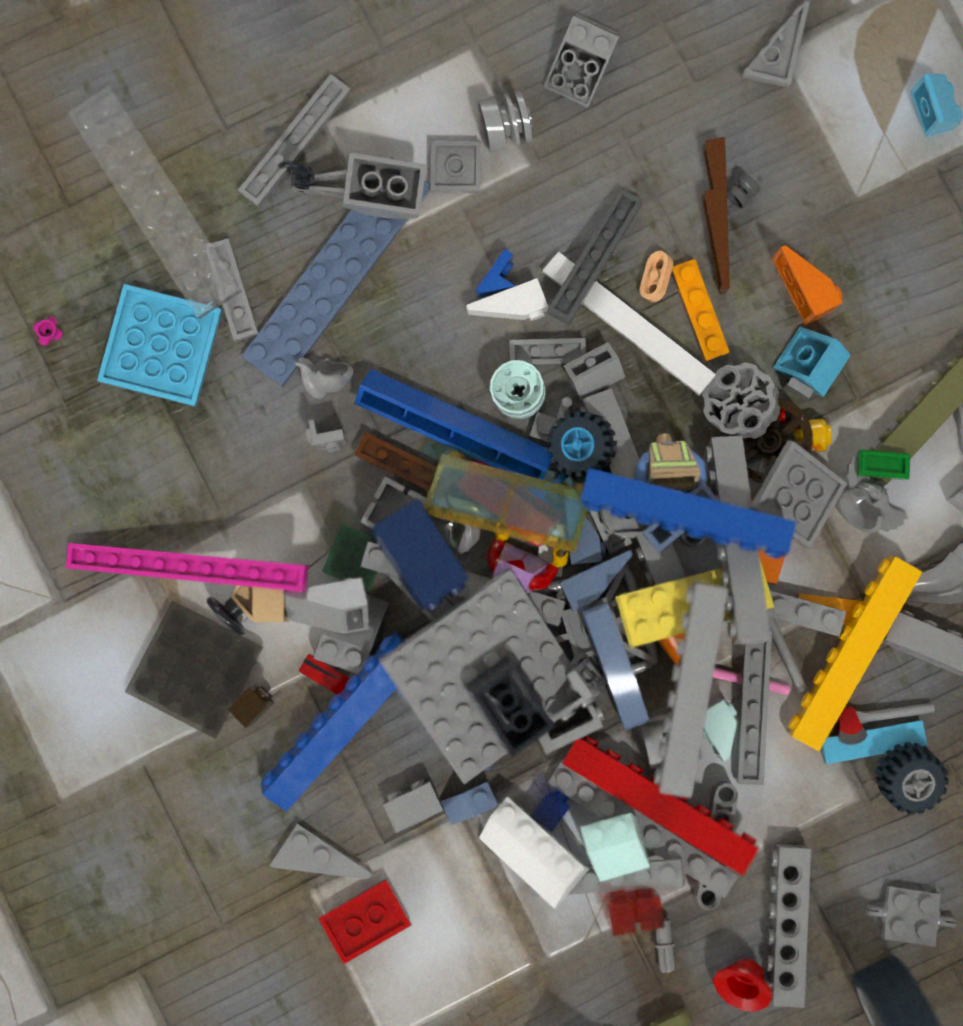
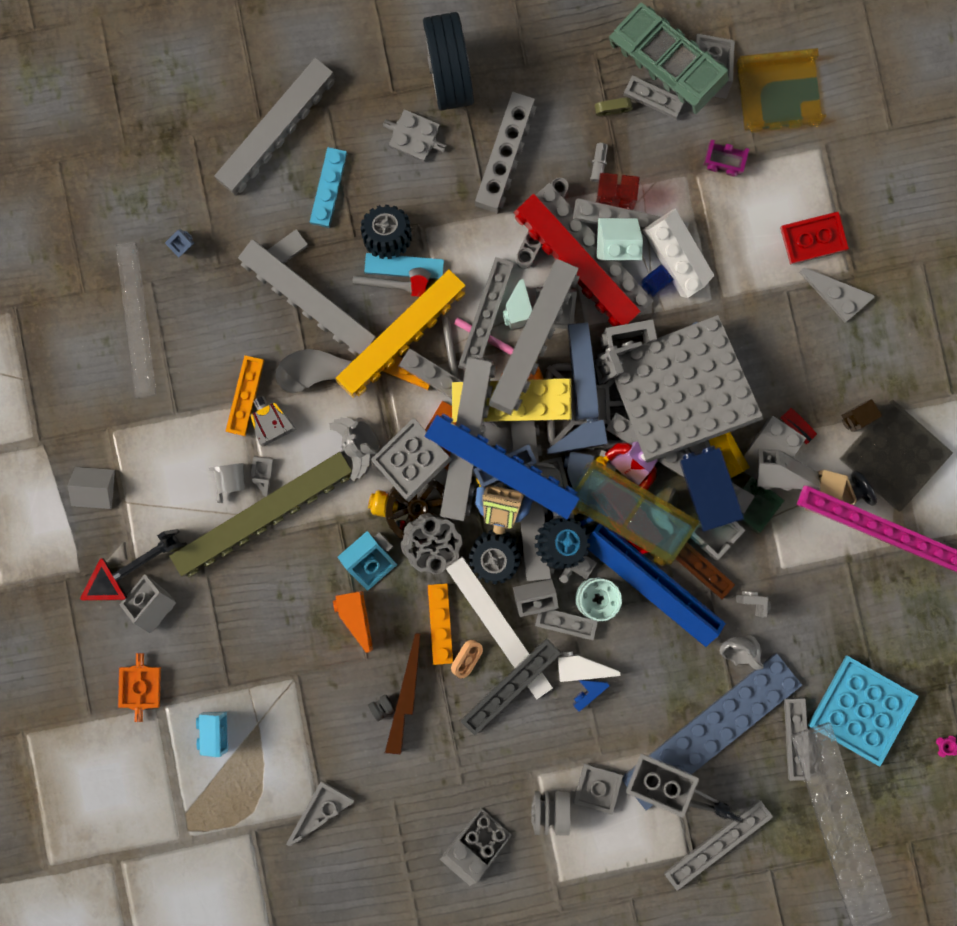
camera: 160 degrees left, 0 degrees up
blue brick [260,631,406,812] -> none
light grey brick [383,779,444,833] -> none
sand blue slope [441,779,498,825] -> none
black brick [463,656,555,757] -> none
red hat [713,959,773,1012] -> none
green tile [857,449,910,480] -> none
none -> black wheel [469,530,522,584]
none -> magenta window [703,139,749,177]
none -> yellow slope [709,432,750,478]

